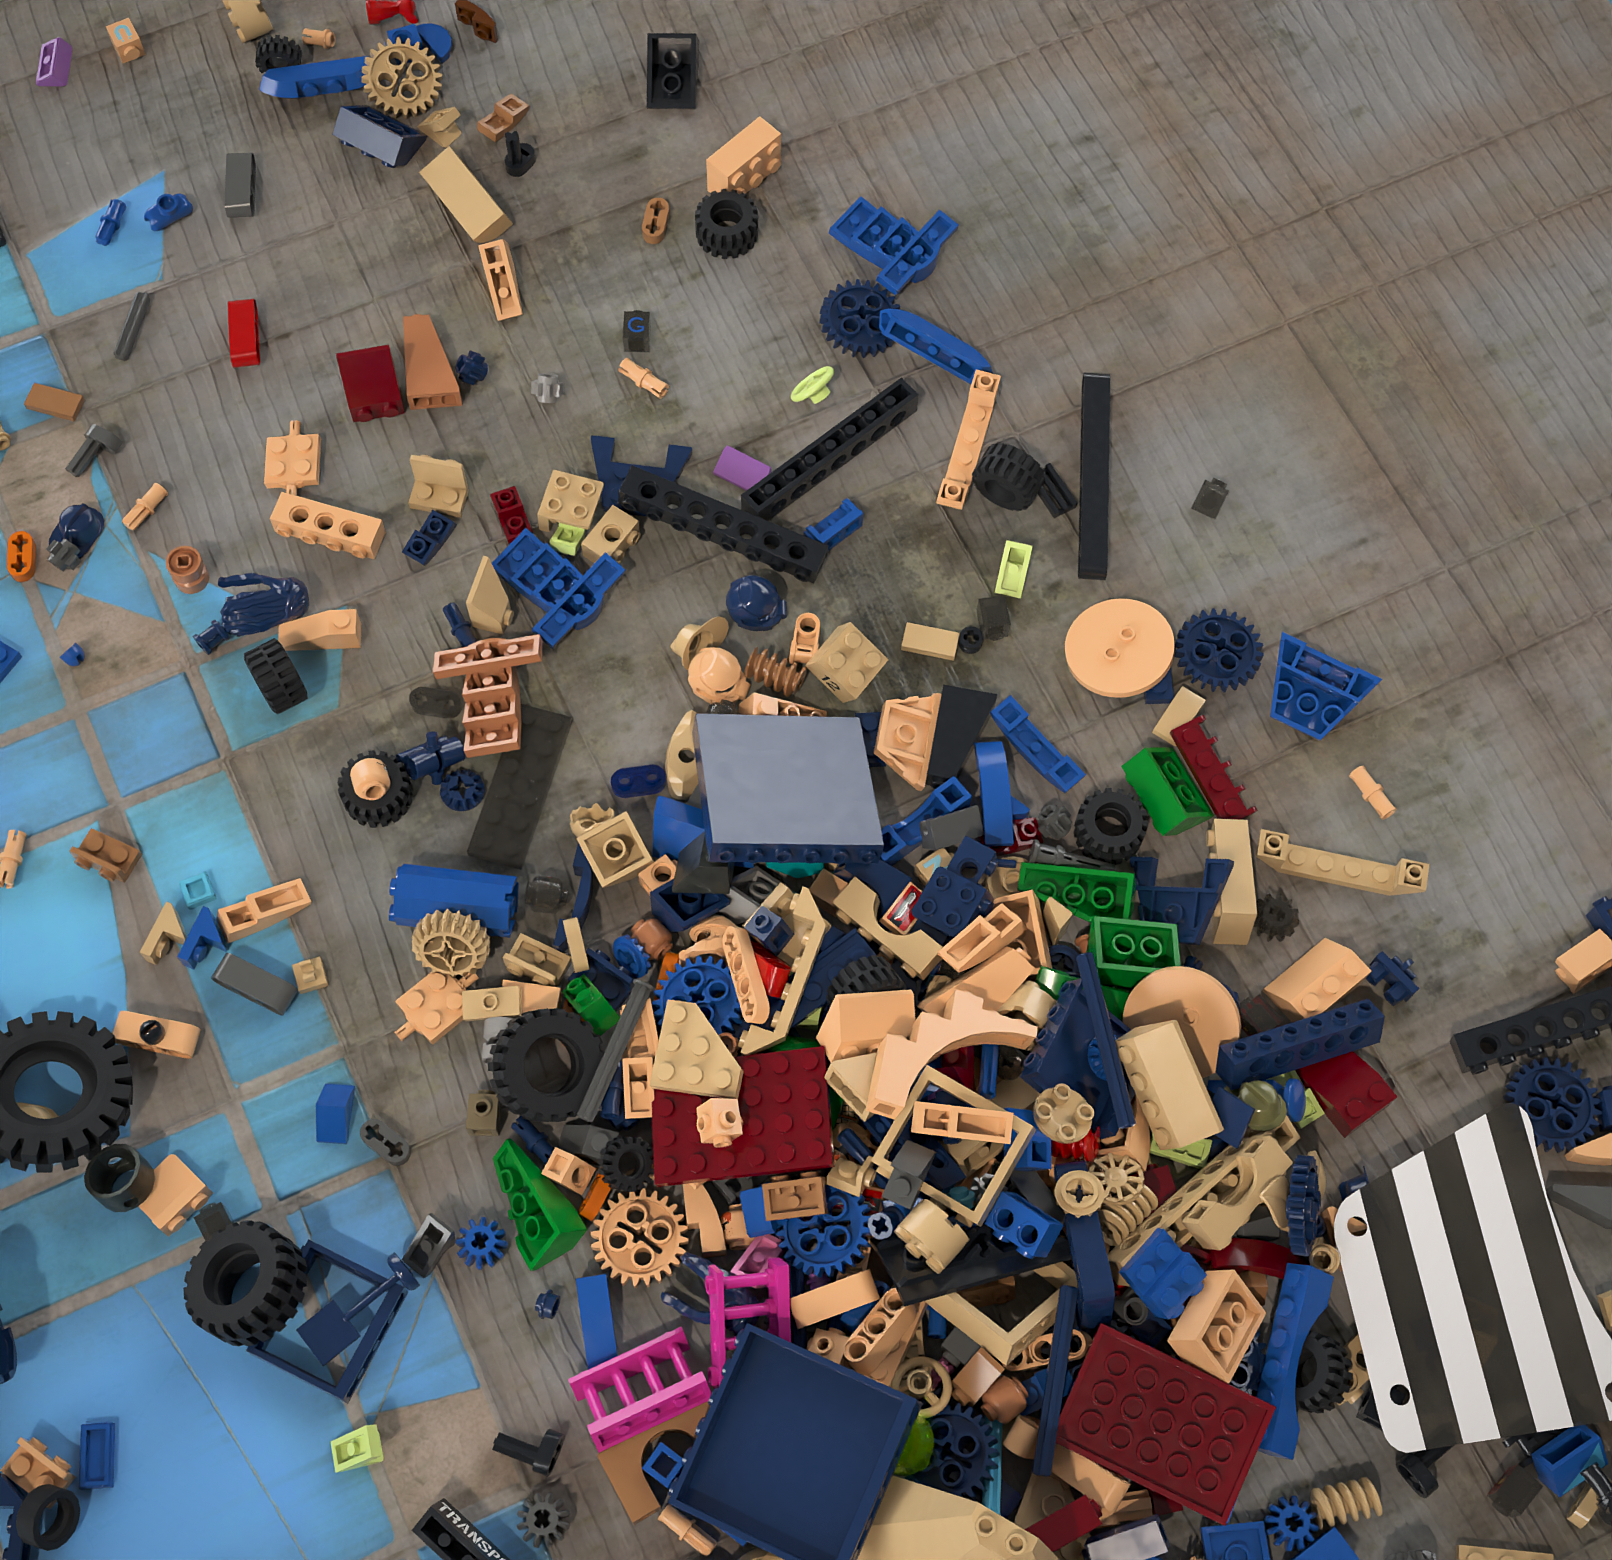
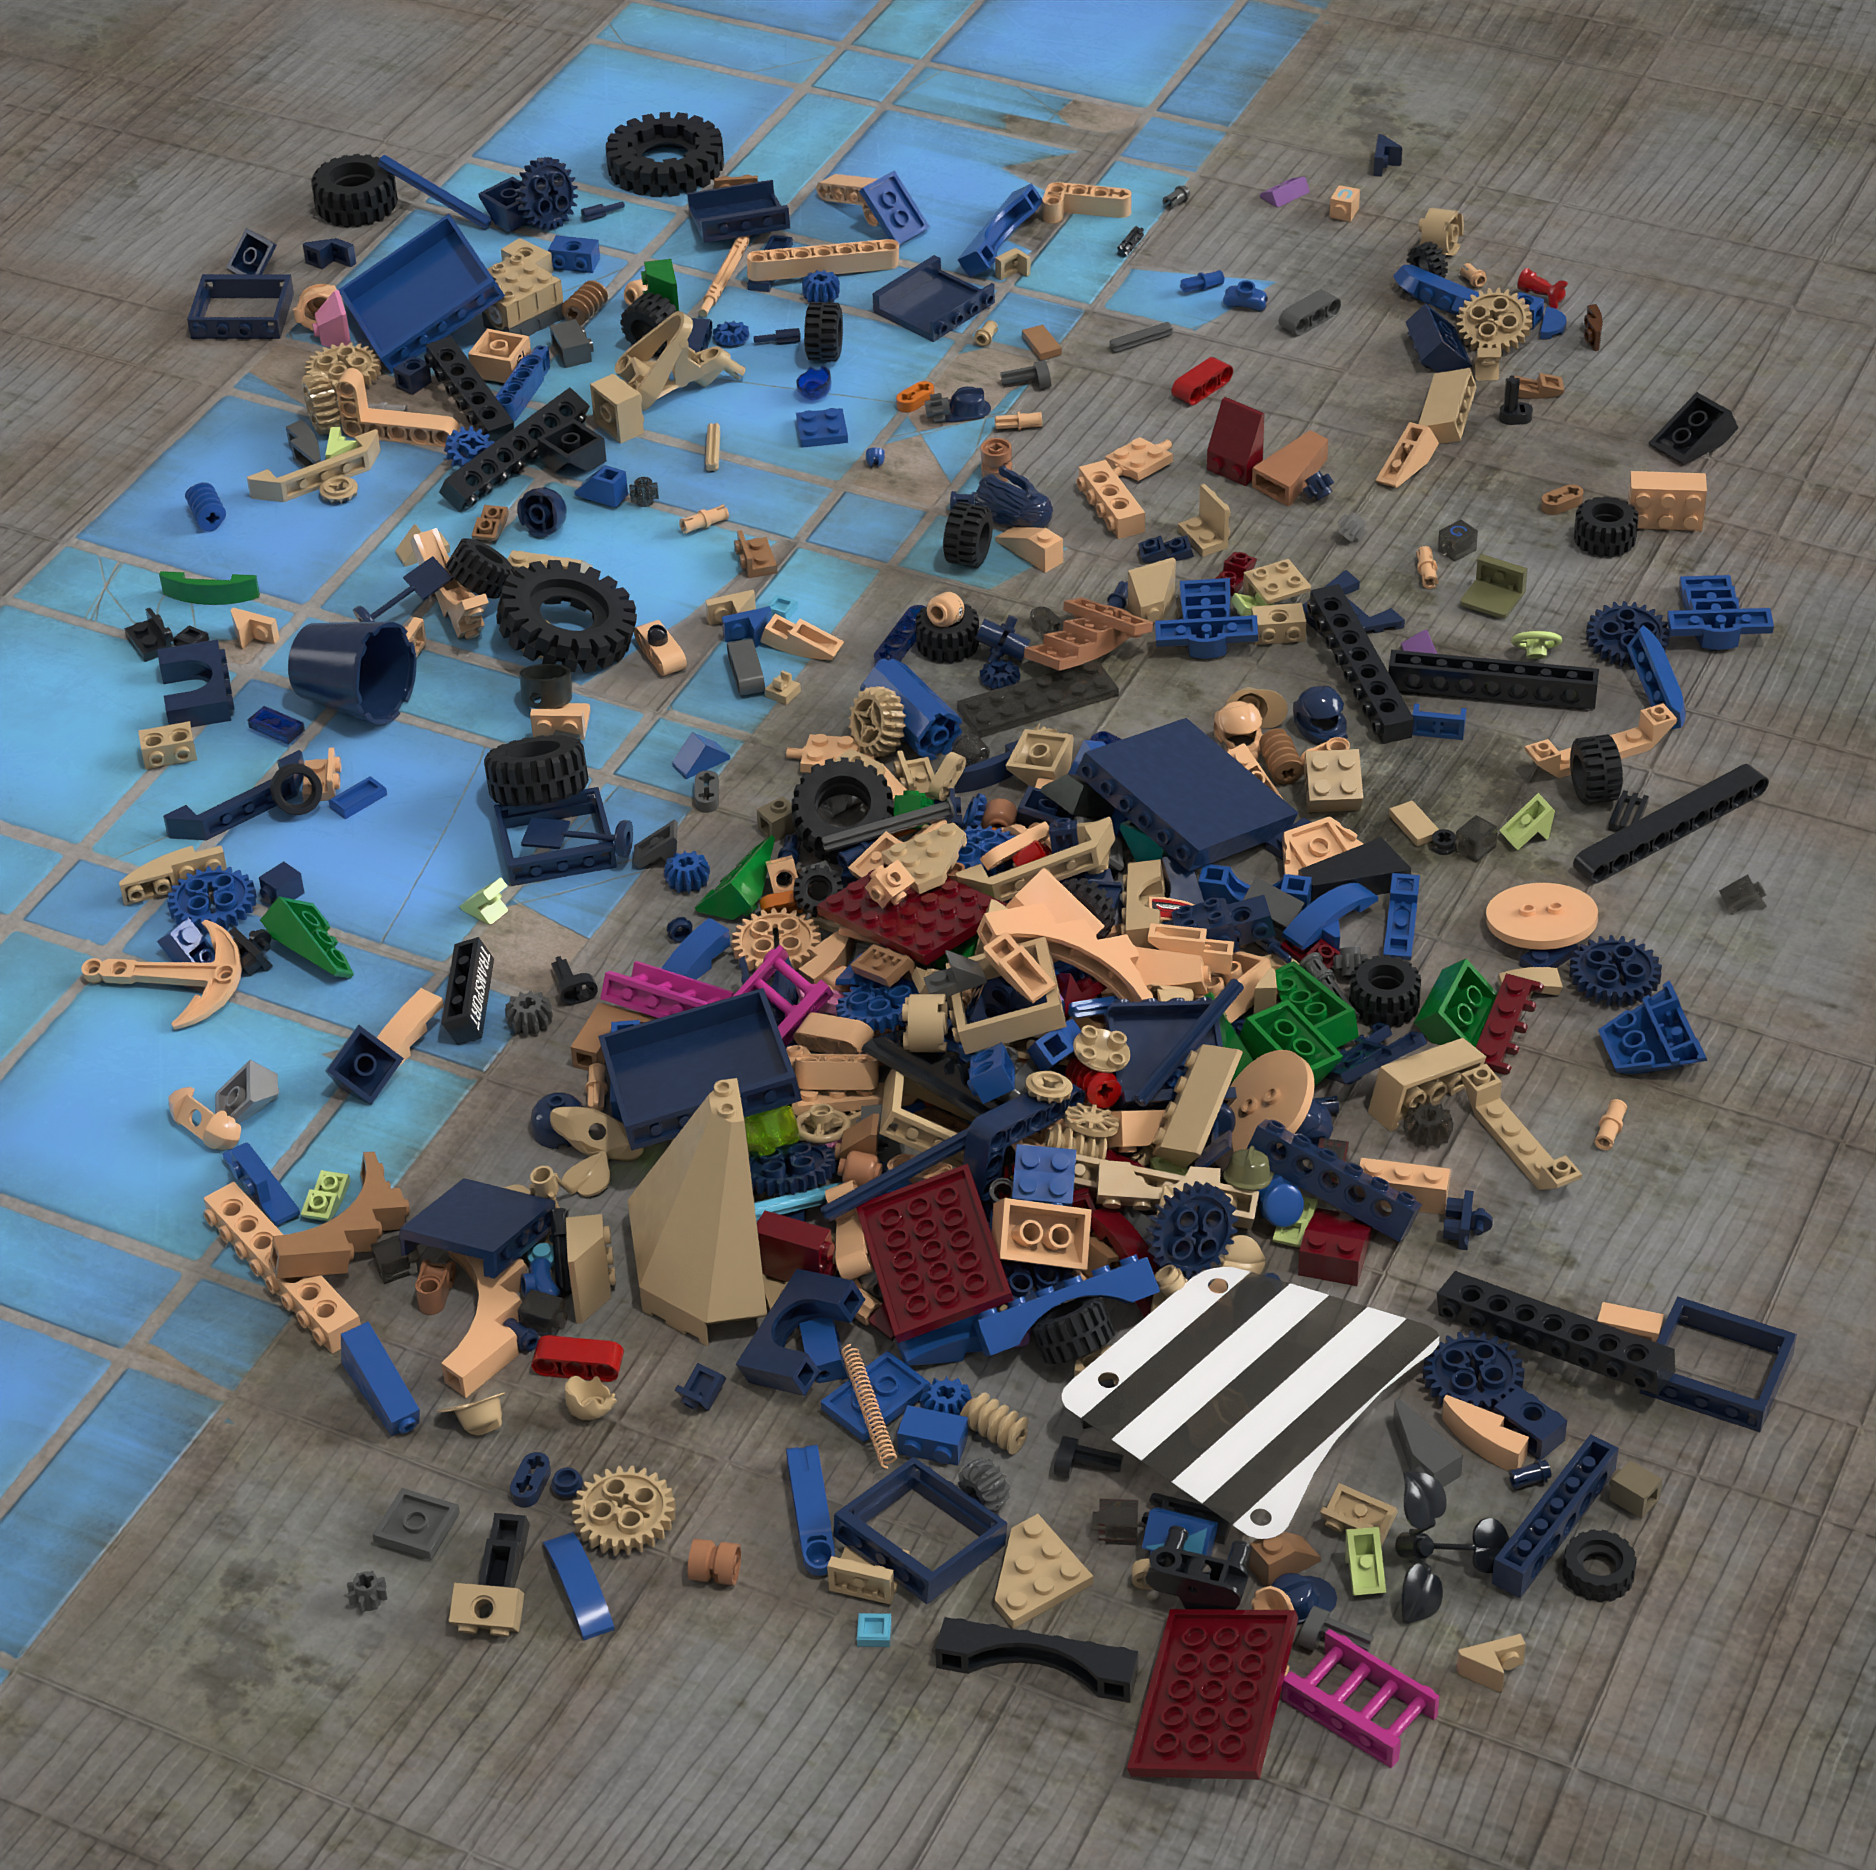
camera: 55 degrees right, 25 degrees down
none -> clear blue beam [874,605,925,666]
none -> olive bracket [1460,554,1528,618]

